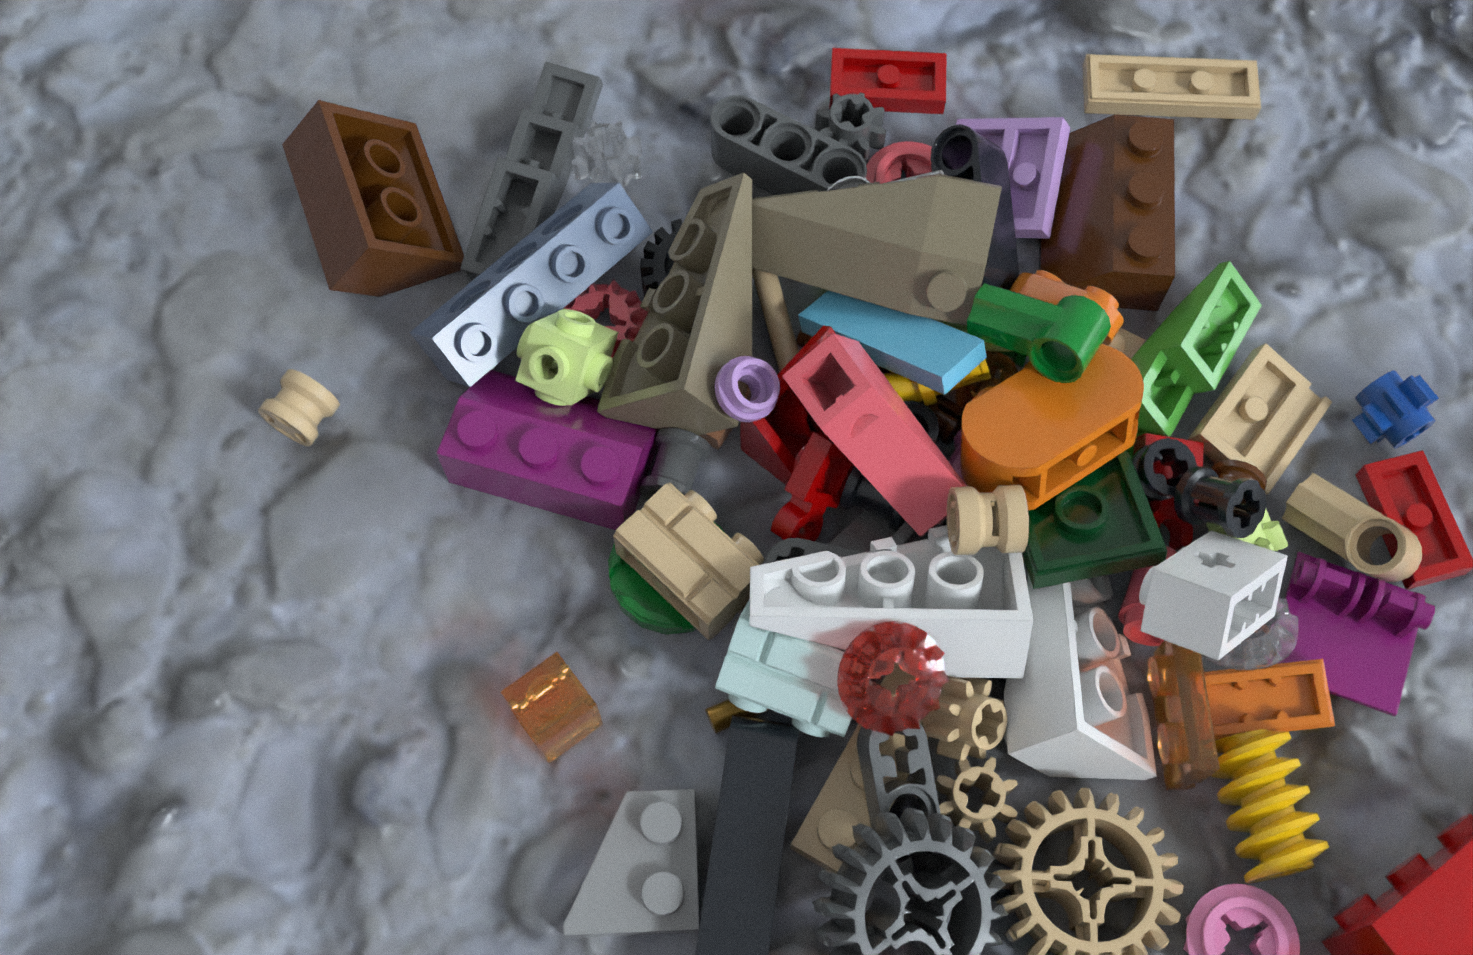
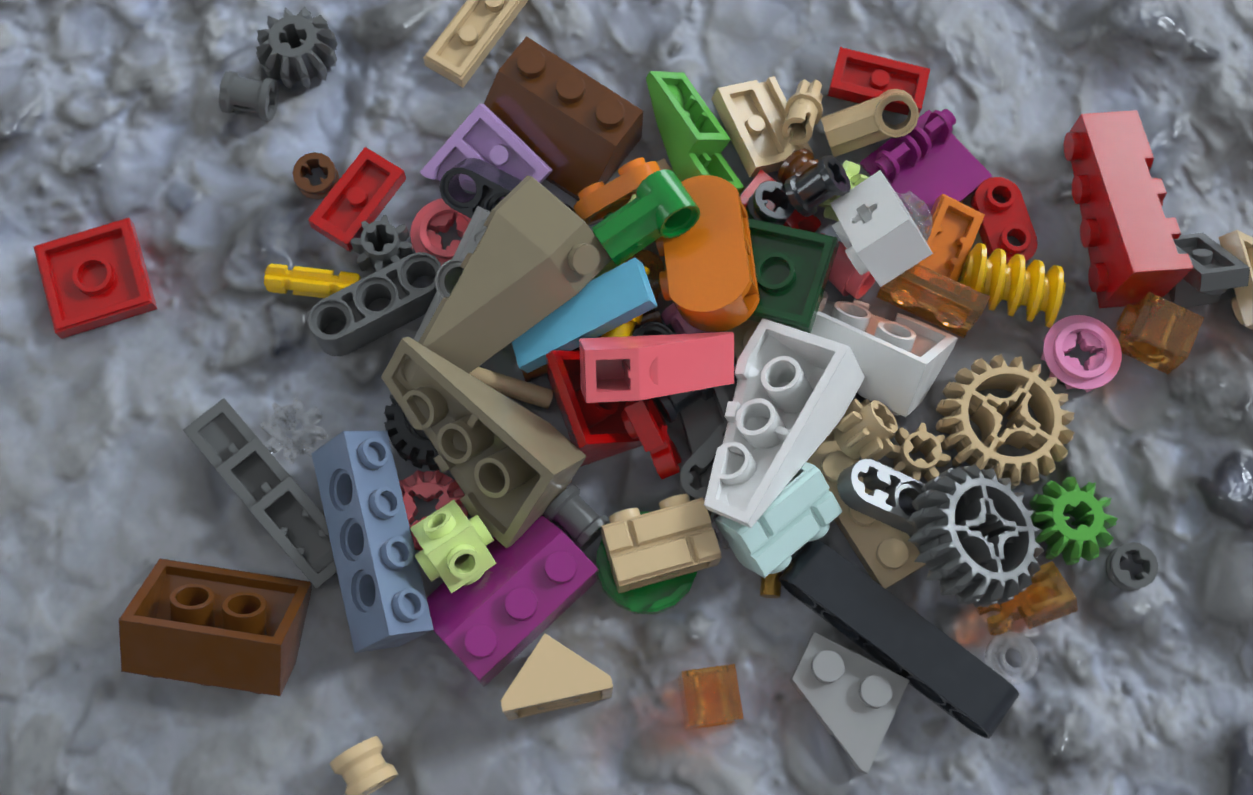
camera: 65 degrees left, 5 degrees up
lavender plate [715,356,780,422] -> none
clear red gear [837,621,950,737] -> none
tan wheel [947,484,1029,555] -> none
blue gear [1352,370,1439,449] -> none
none -> yellow axle [264,263,361,298]
none -> reddish brown bush [292,152,340,200]
none -> tan slope [500,633,613,721]
none -> tan axle [781,79,823,145]
none -> red plate [971,177,1038,265]

